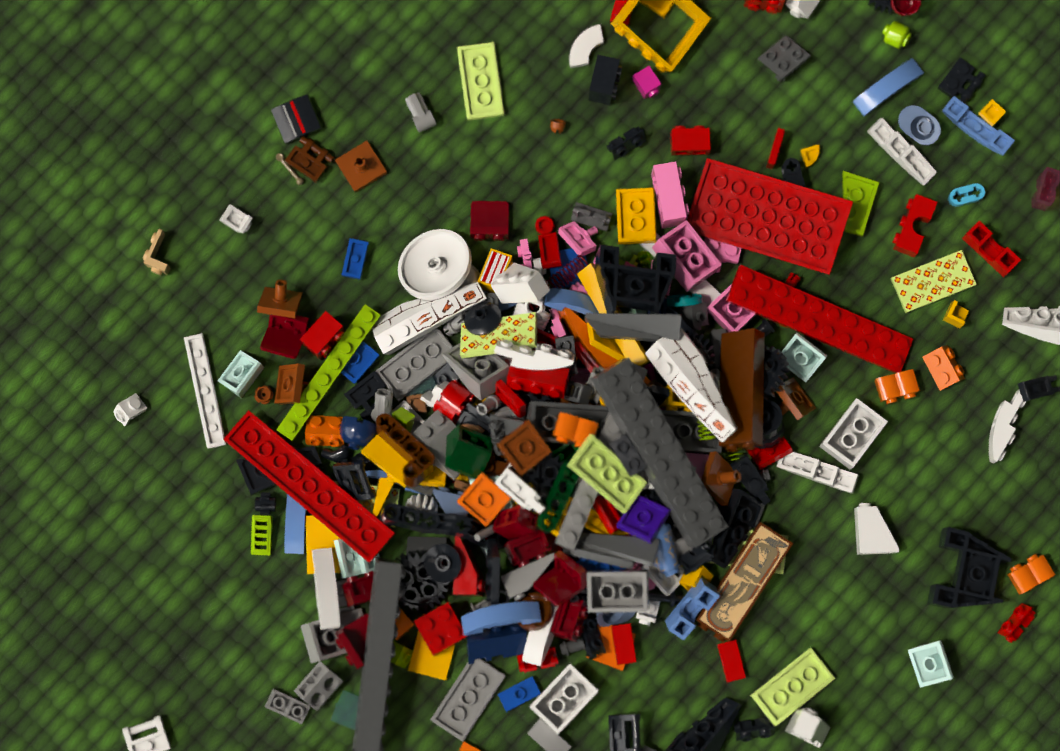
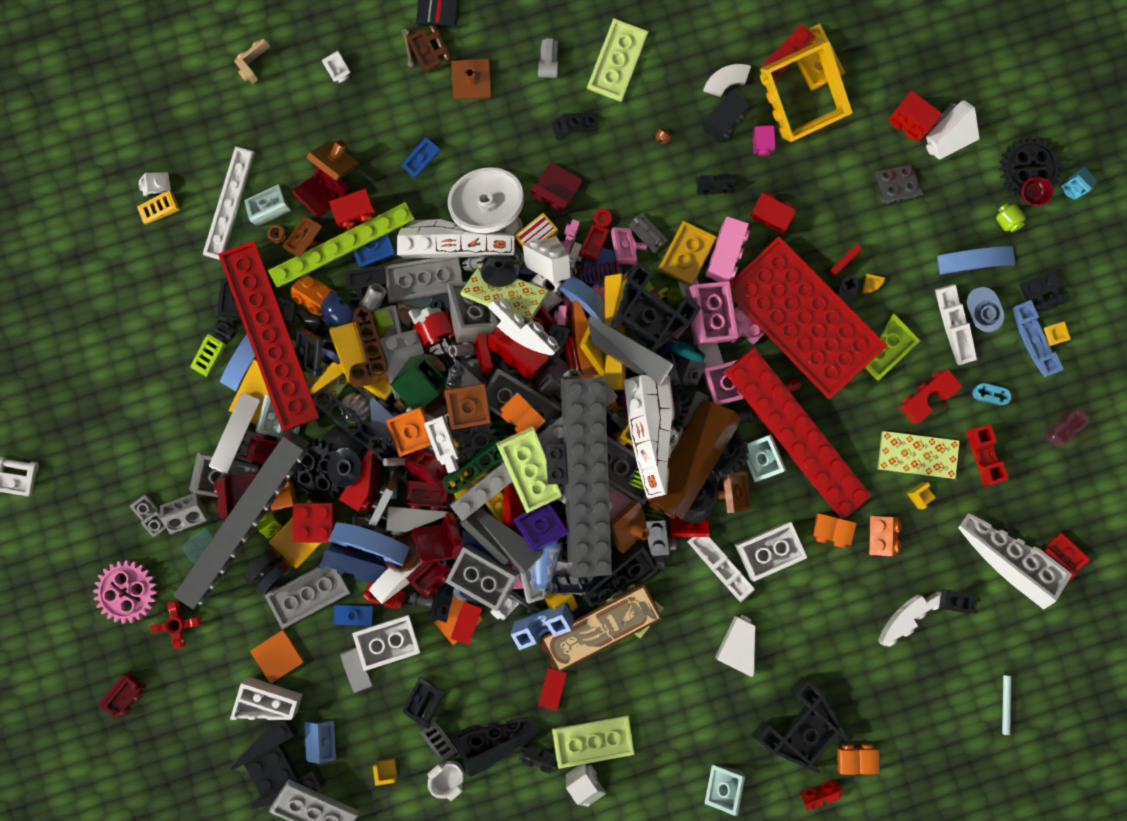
camera: 30 degrees right, 5 degrees up
none -> yellow slope [137,190,180,225]
none -> black wheel [242,547,293,597]
none -> black bracket [552,112,598,140]

